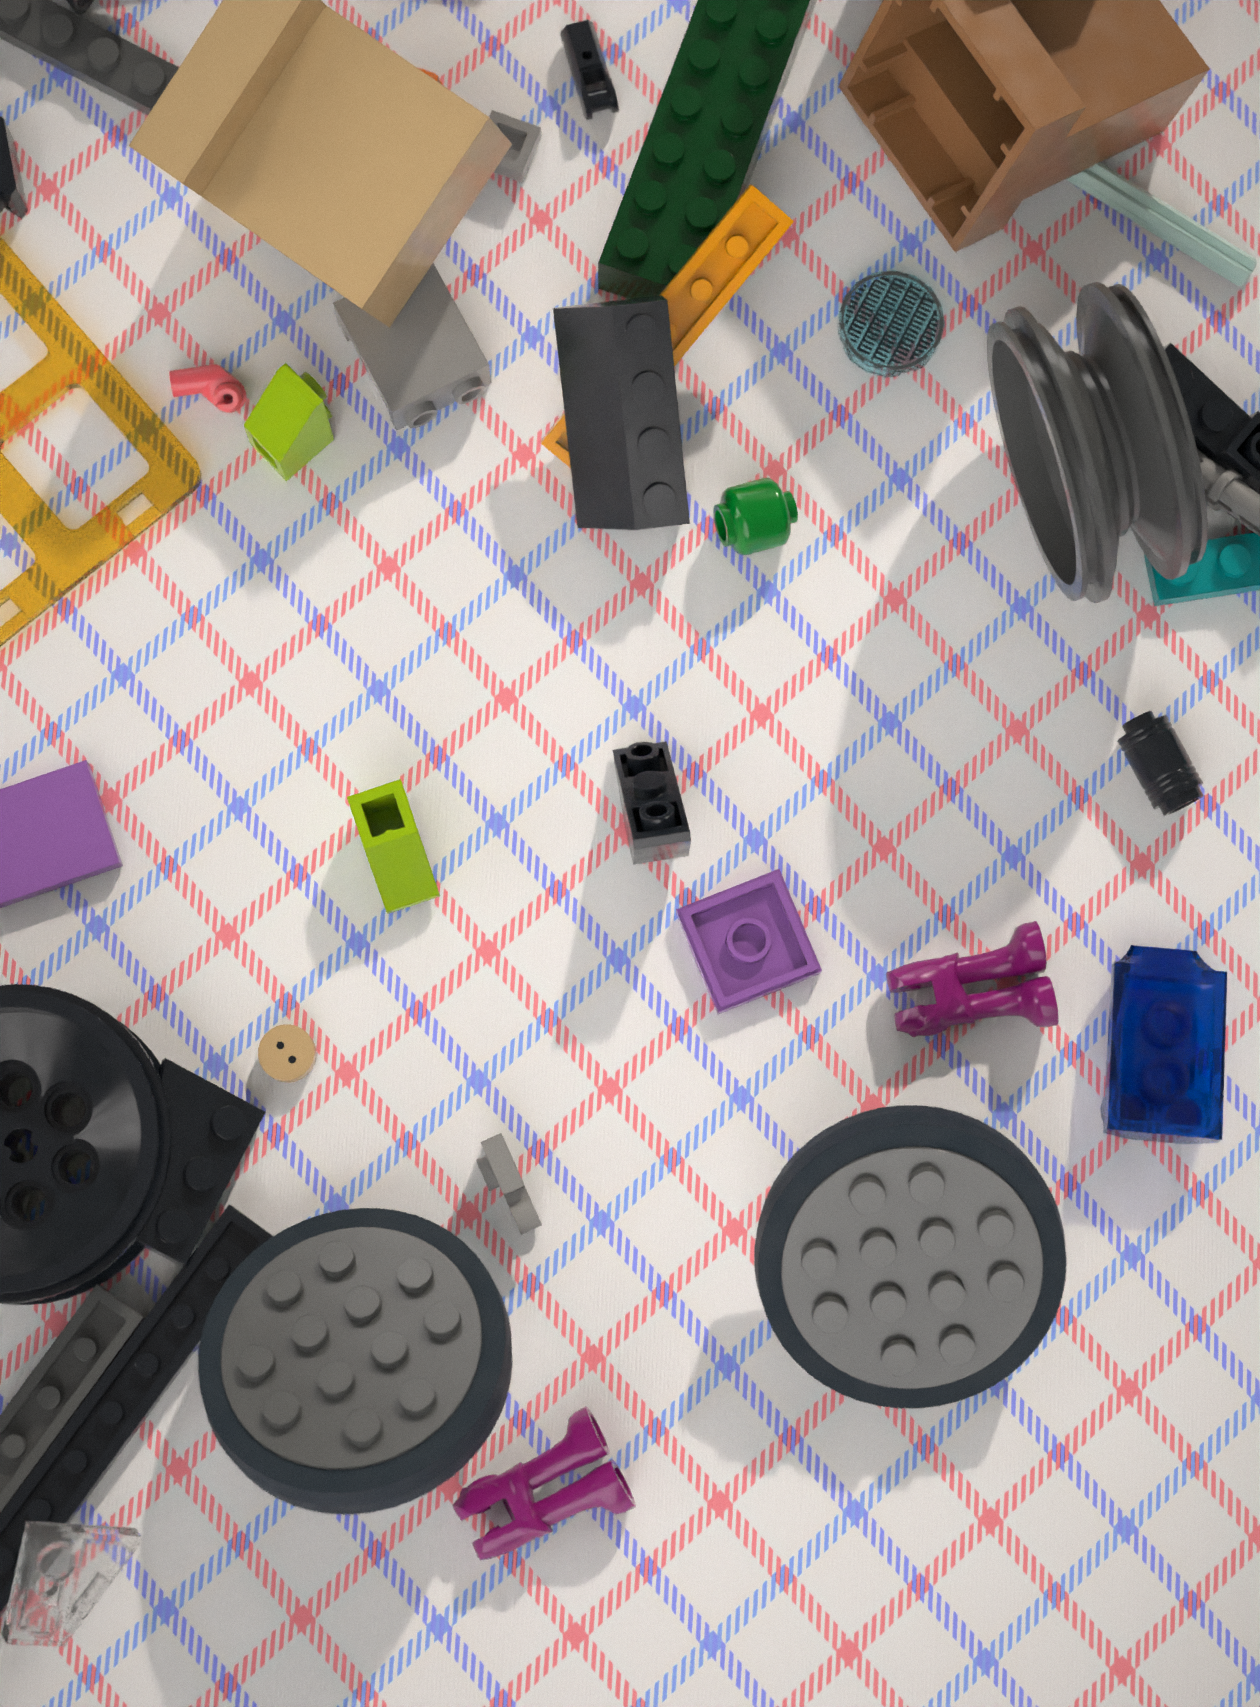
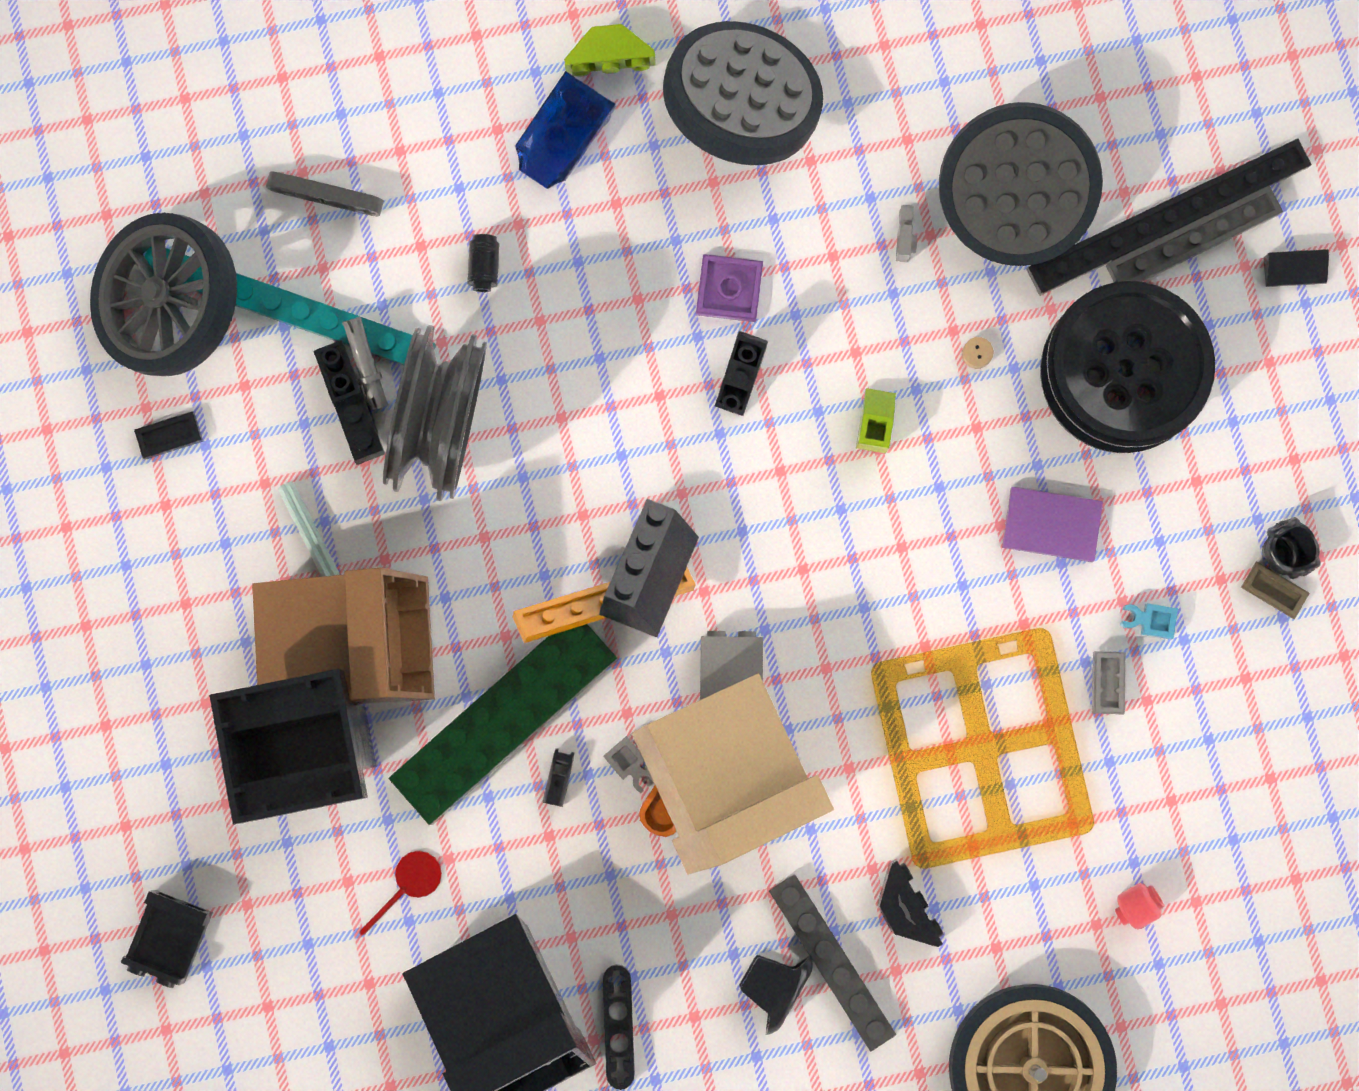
camera: 150 degrees left, 5 degrees up
clear wing [2,1521,142,1647] -> none
black wing [134,1058,266,1267] -> none
coral arm [169,364,246,413] -> none
lime slope [243,363,334,482] -> none
magenta piece [452,1406,636,1561] -> none
green head [713,478,798,555] -> none
tile [837,270,945,378] -> none
magenta piece [886,921,1059,1037] -> none
none -> lime slope [564,24,656,77]

